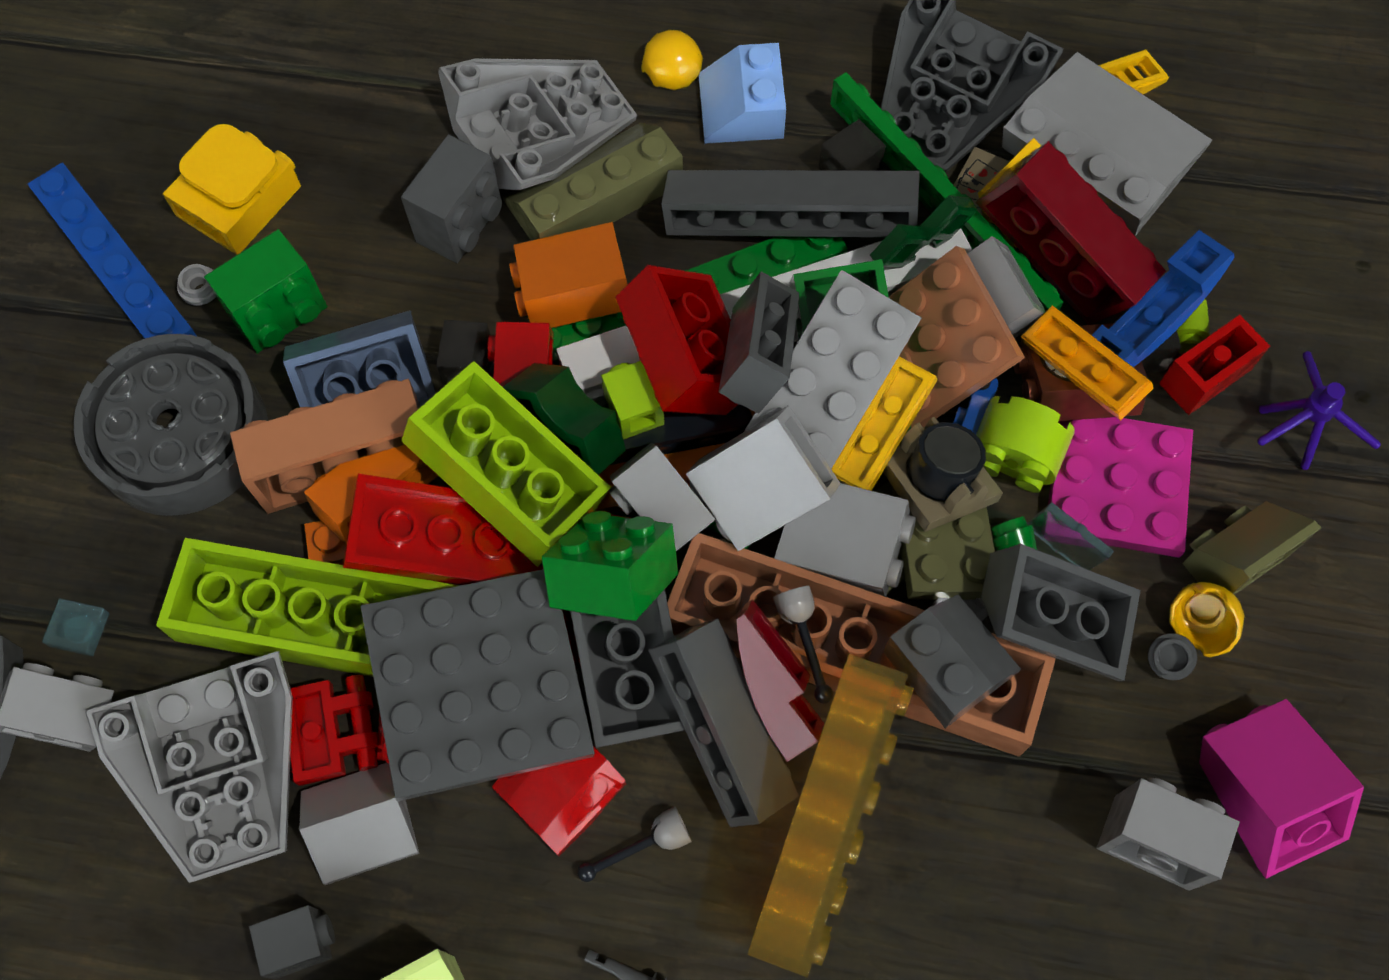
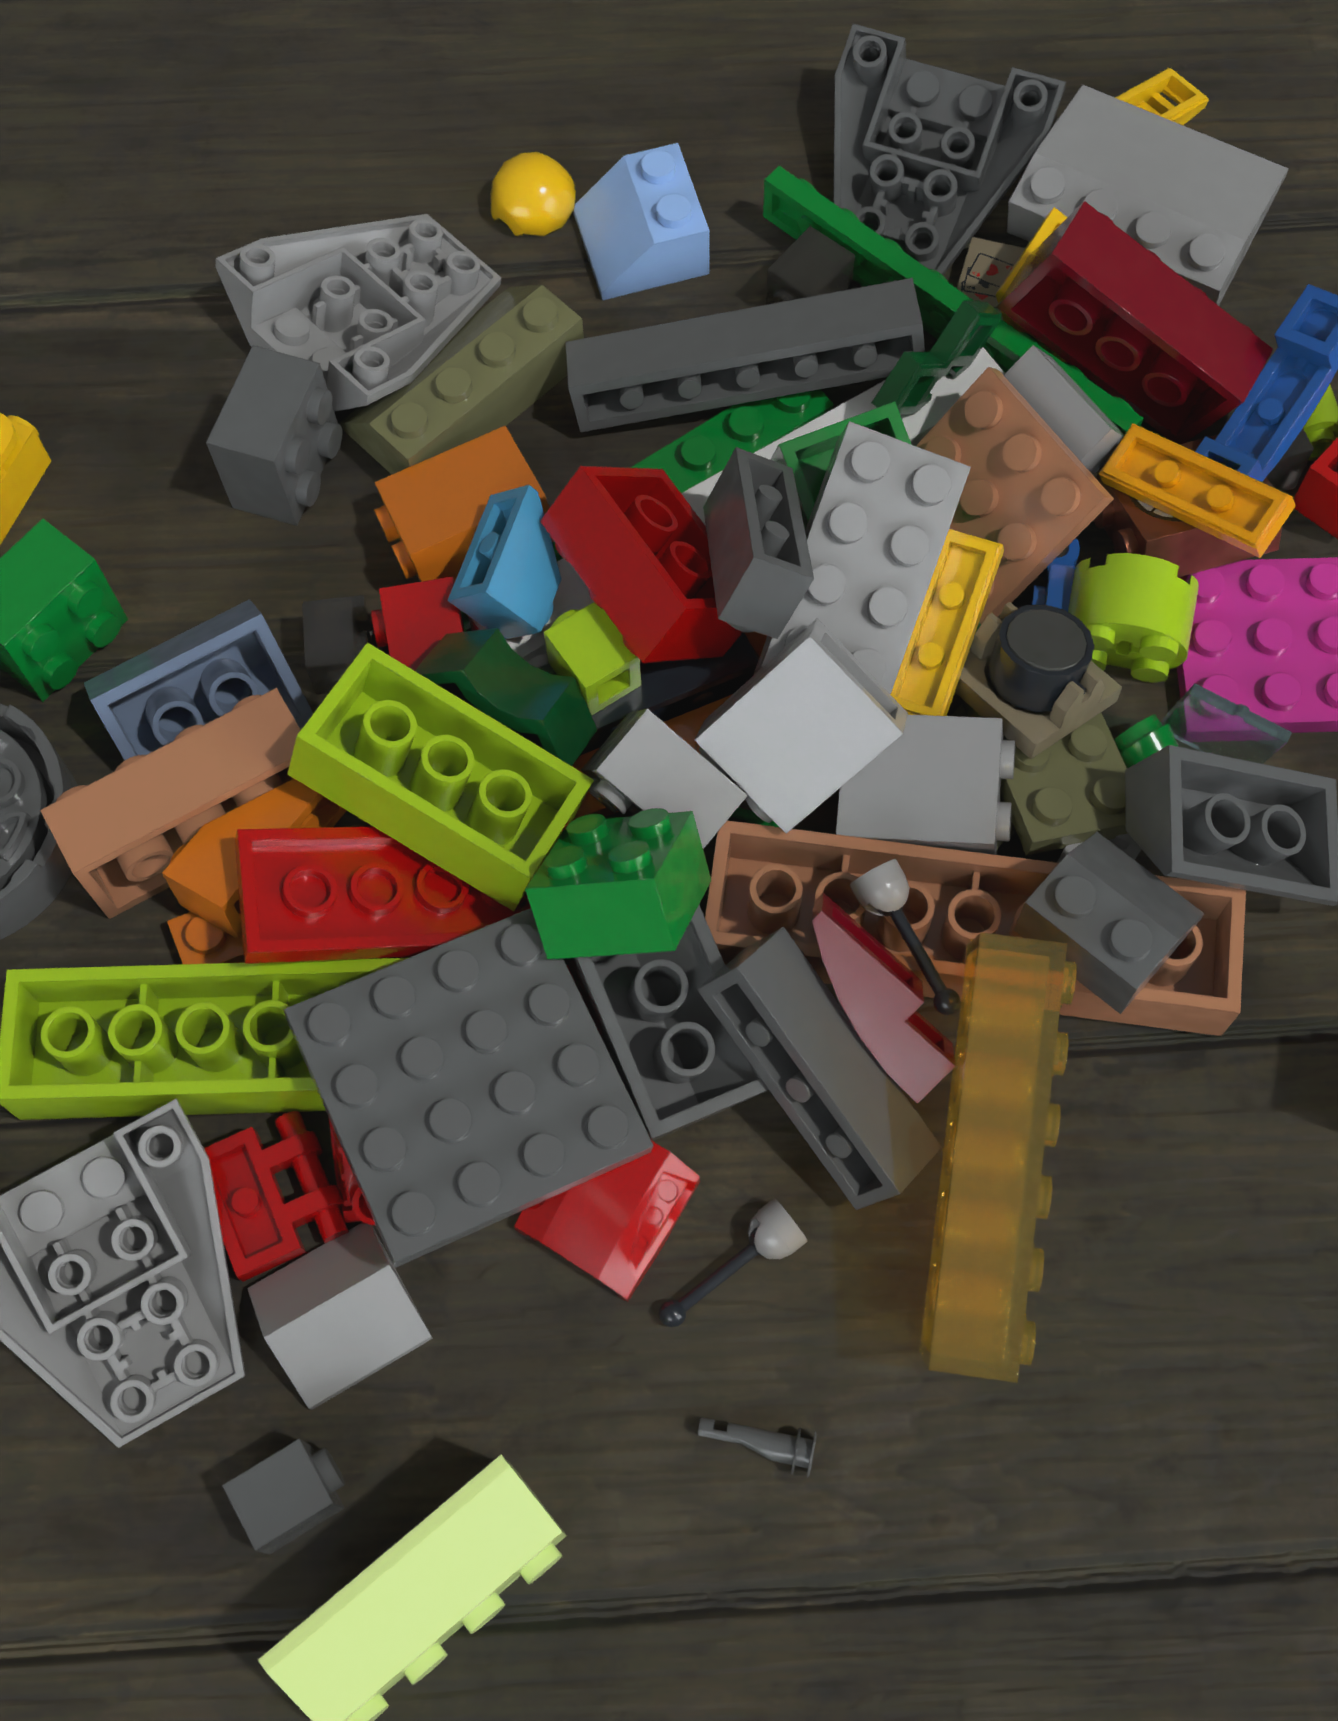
camera: 10 degrees left, 0 degrees up
none -> dark azure slope [447,485,562,639]

